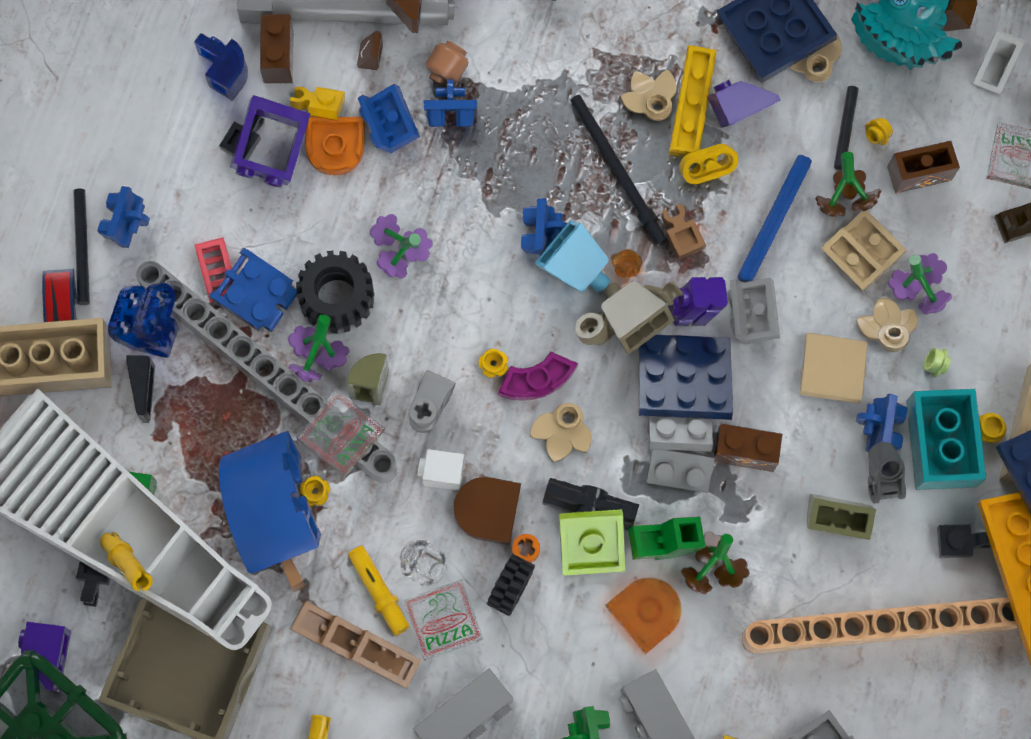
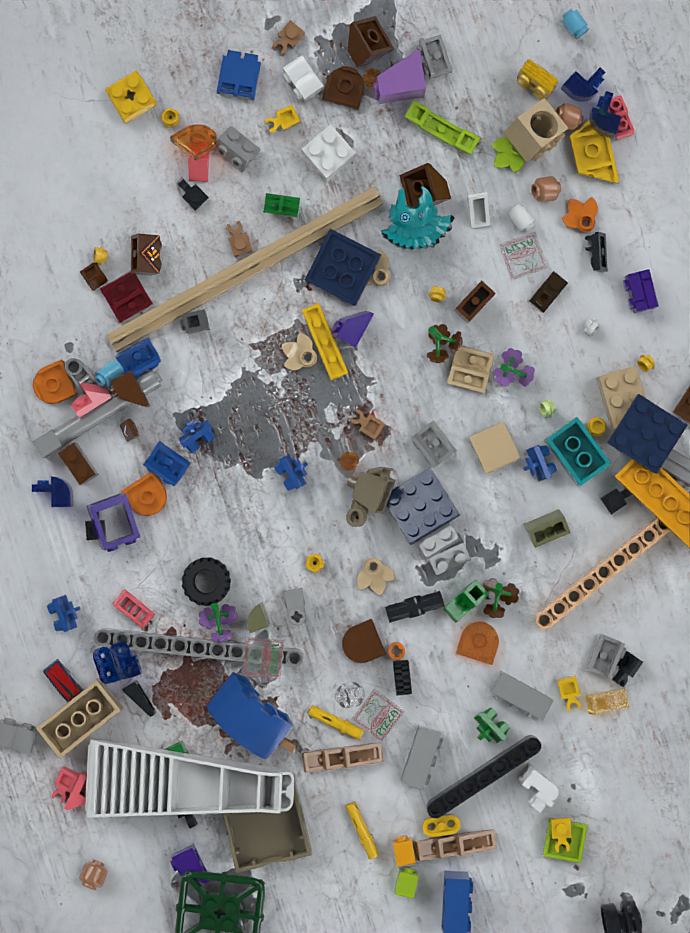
camera: 30 degrees left, 15 degrees up
black bar [73,188,90,305] -> none
yellow pin [100,532,153,591] -> none
blue plate [209,247,297,332] -> none
yellow plate [290,86,345,120] -> none
yellow plate [300,476,330,506] -> none
medium lavender plant [370,214,433,279] -> none
white brick [418,449,464,491] -> none
nougat head [426,40,469,87] -> none
magenta tile [498,351,578,401] -> none
medium azure torso [534,220,610,293] -> none
lime plate [559,509,625,576] -> none
black bar [570,95,667,246] -> none
dark purple brick [668,277,728,326] -> none
yellow plate [679,144,739,184] -> none
reddish brown brick [714,423,783,472] -> none
blue axle [737,154,812,283] -> none
black bar [834,86,859,170] -> none
tan plate [856,298,918,352] -> none
dark grey piece [868,442,906,504] -> none

